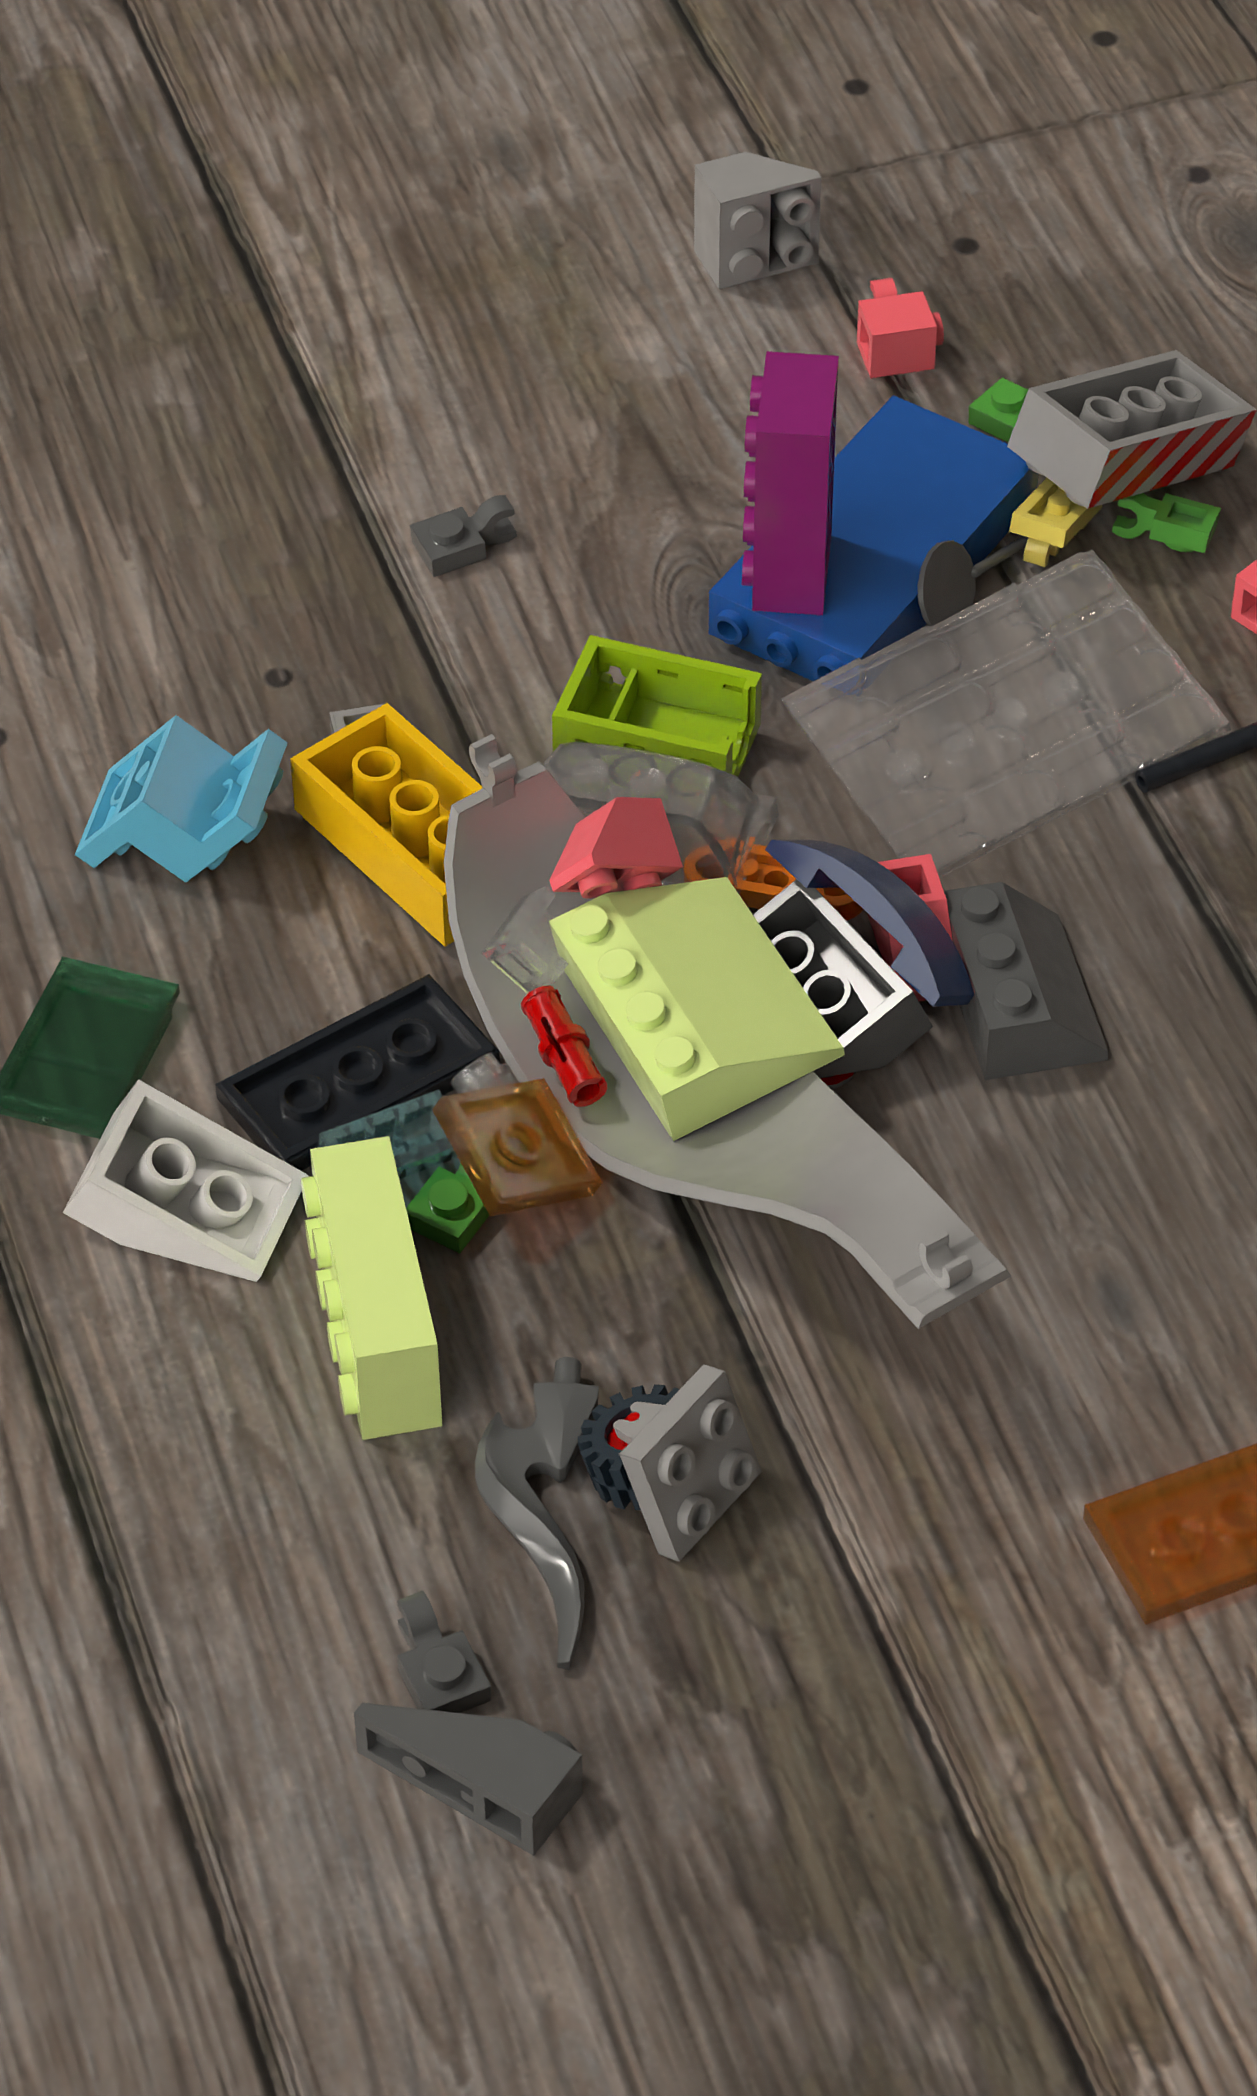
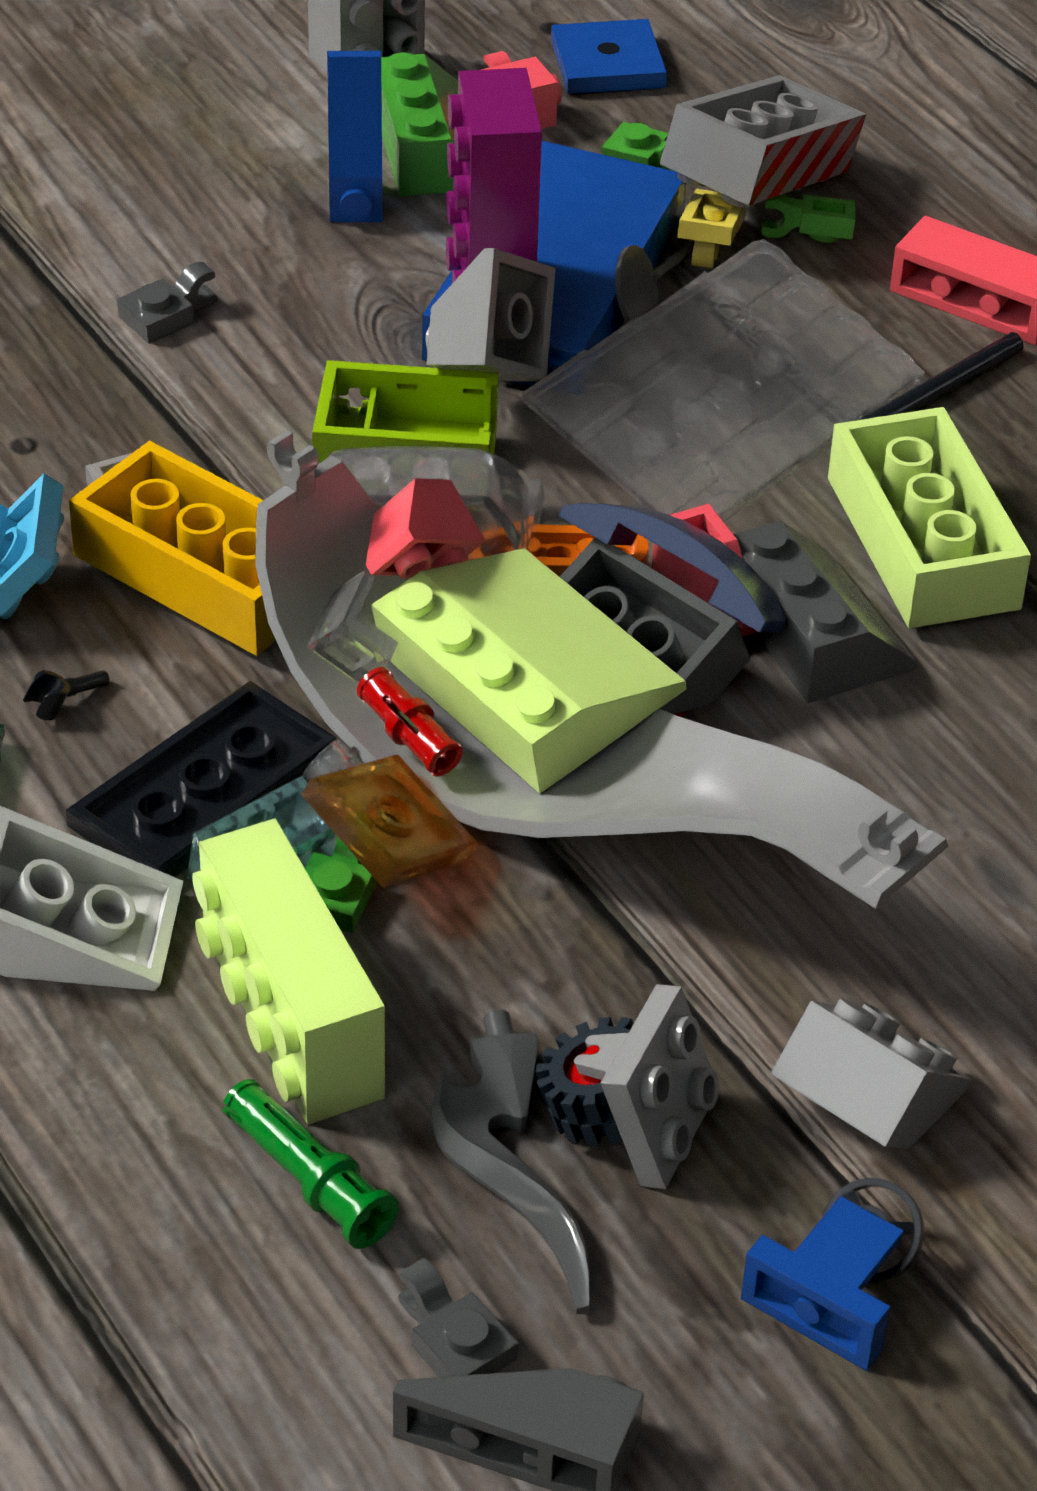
camera: 15 degrees left, 5 degrees down
none -> black hand [23,670,110,721]
none -> green pin [222,1079,399,1249]
none -> blue slope [327,51,383,222]
none -> bright green slope [381,52,458,197]
none -> light grey slope [425,248,555,382]
none -> blue tile [551,19,667,94]
none -> blue piece [741,1178,924,1371]
none -> light grey slope [770,998,972,1149]
none -> yellowish green brick [828,407,1031,629]

